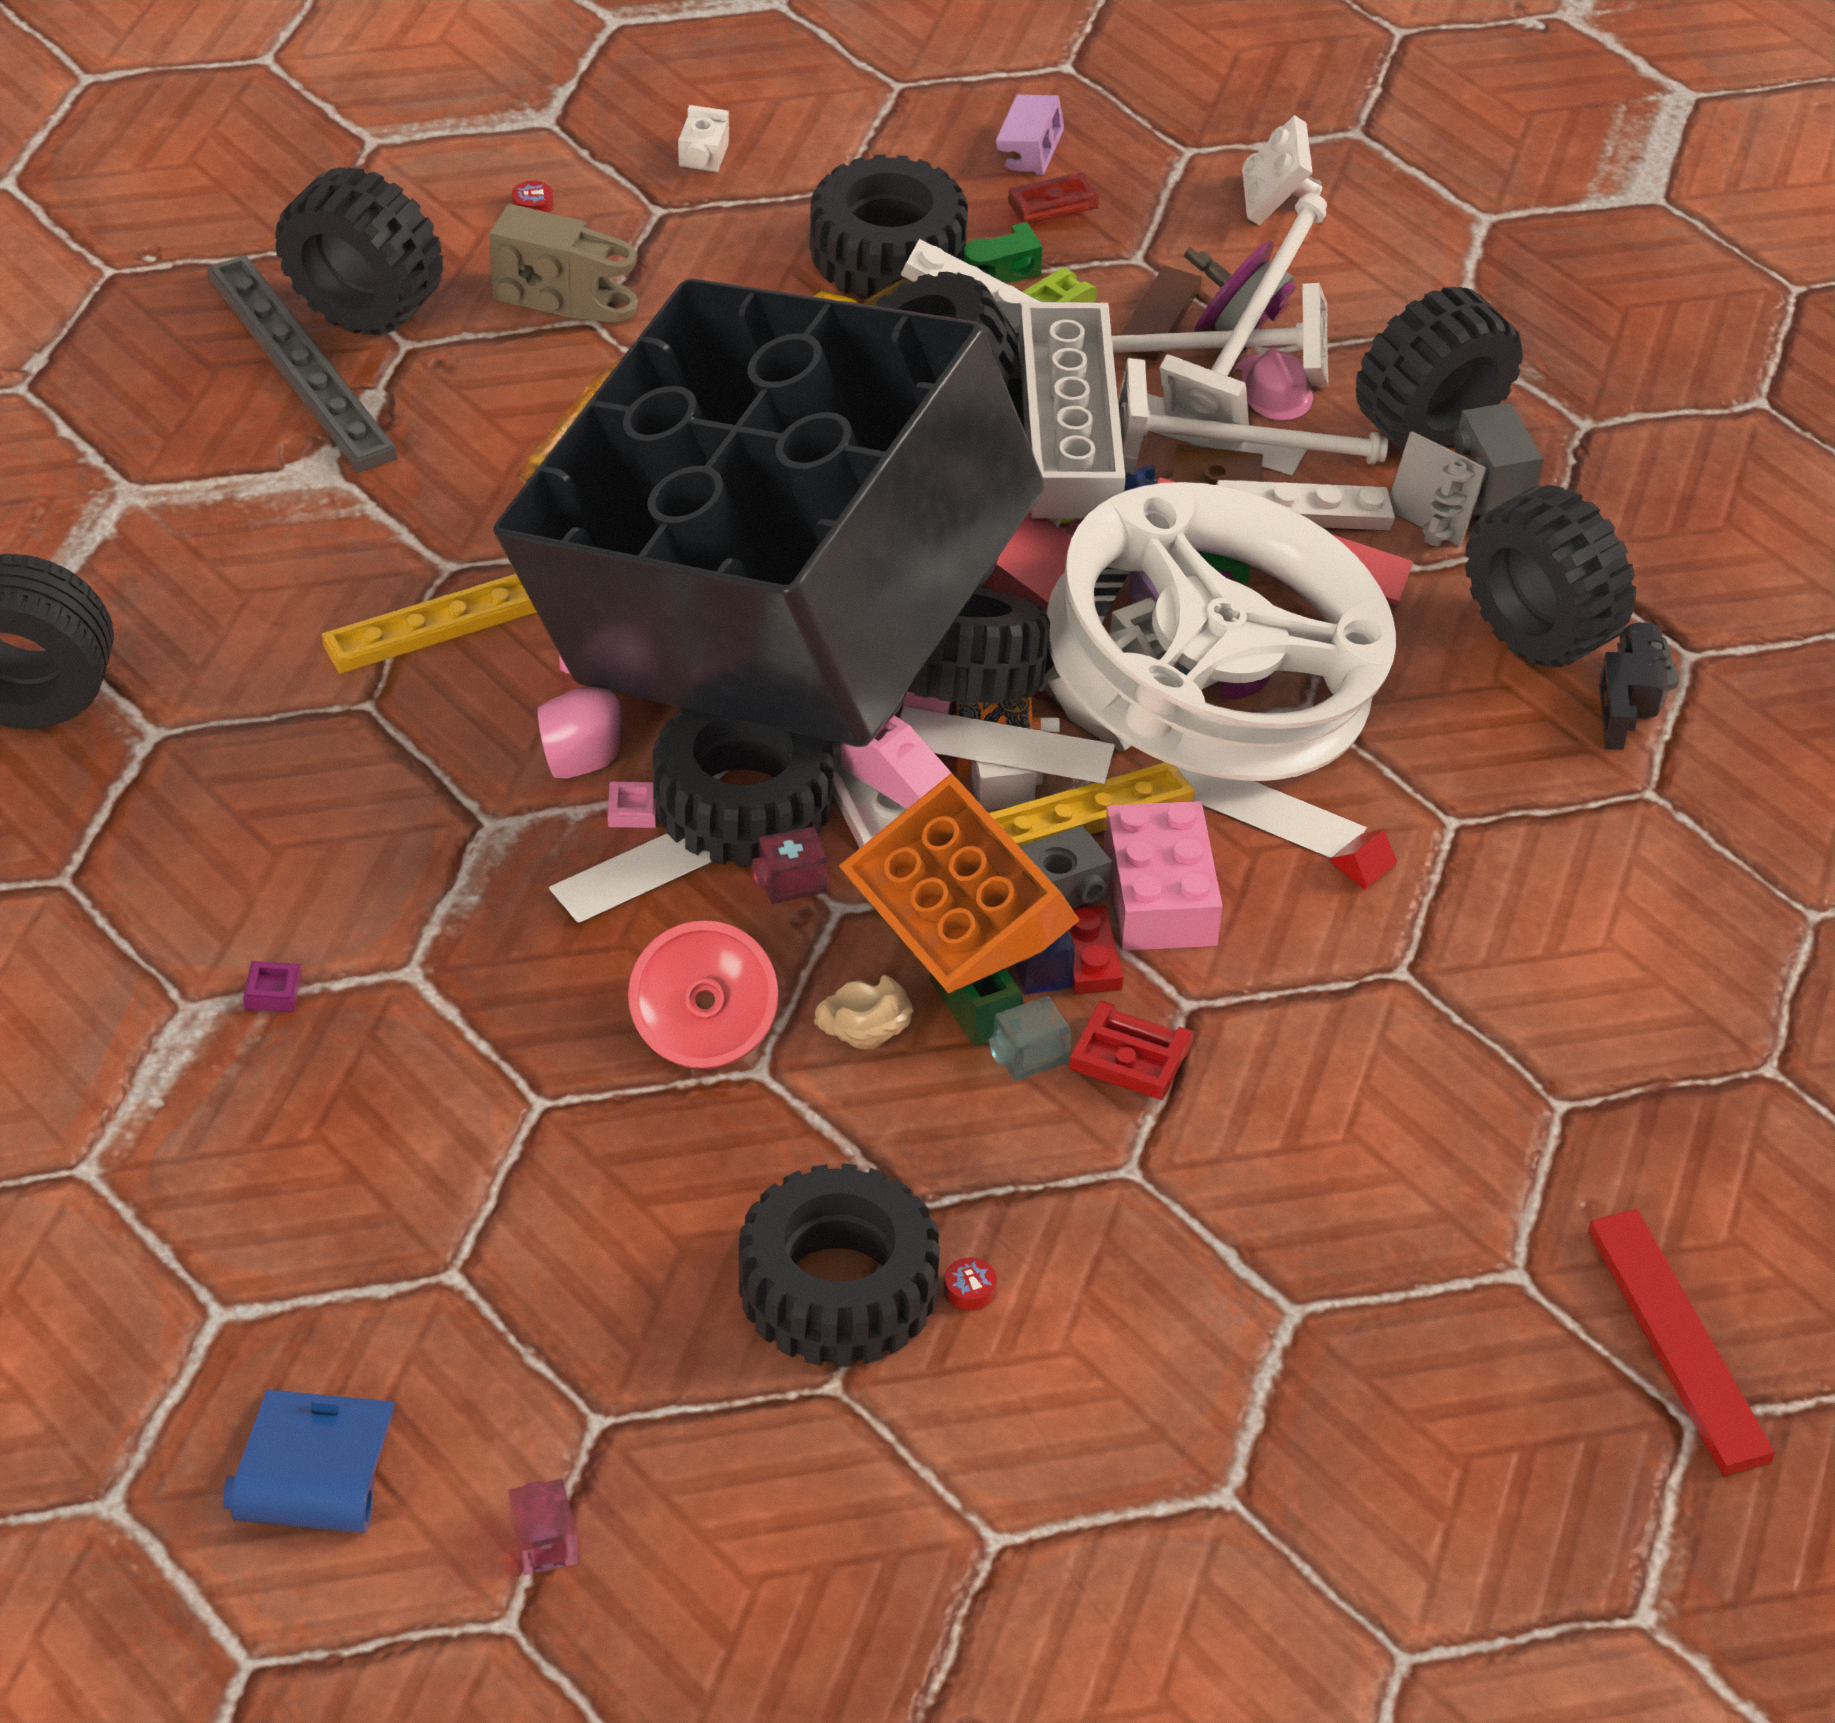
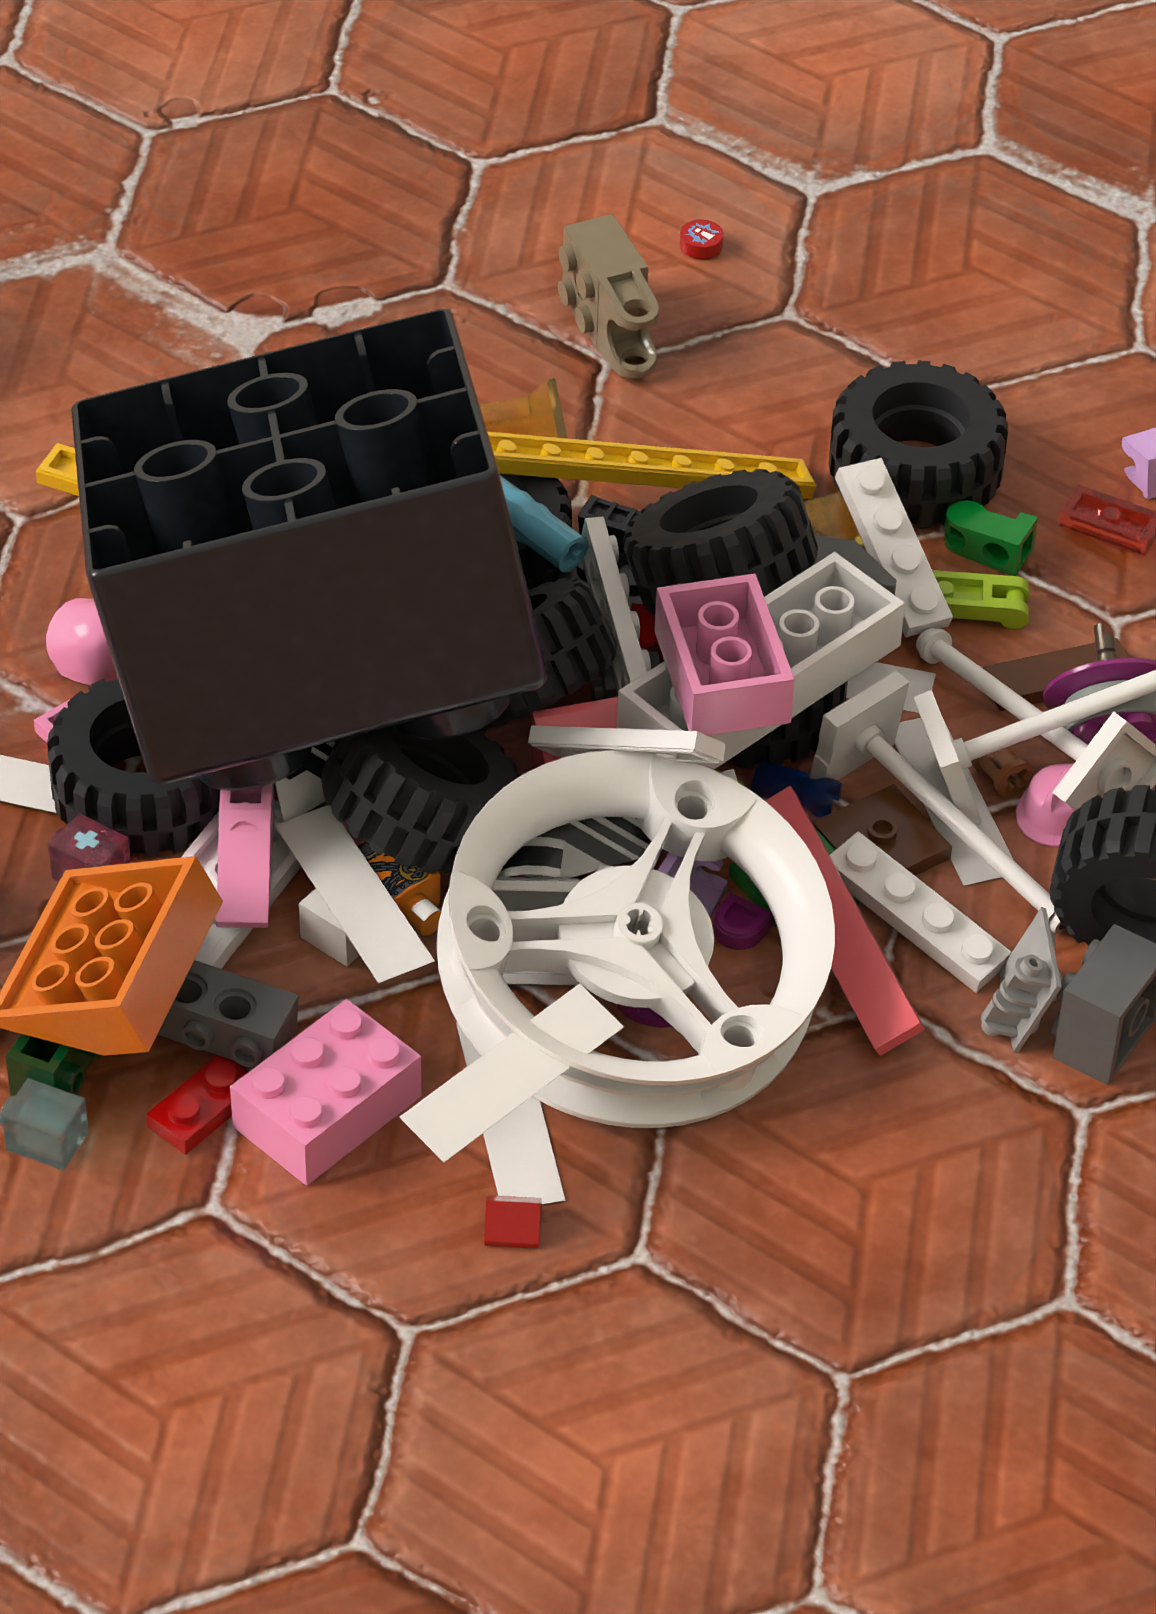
camera: 50 degrees right, 0 degrees up
dark grey tile [208,255,397,473] -> none
black tyre [275,167,443,335] -> none
white brick [678,105,729,172] -> none
yellow plate [989,762,1196,847] -> none
clear blue brick [1014,930,1075,995] -> none
red plate [1069,1000,1194,1101] -> none
black tyre [1465,485,1636,667] -> none
black plate [1599,622,1679,750] -> none
none -> white sticker [400,984,624,1162]
none -> white tile [528,725,726,763]
none -> bright pink brick [655,574,795,736]

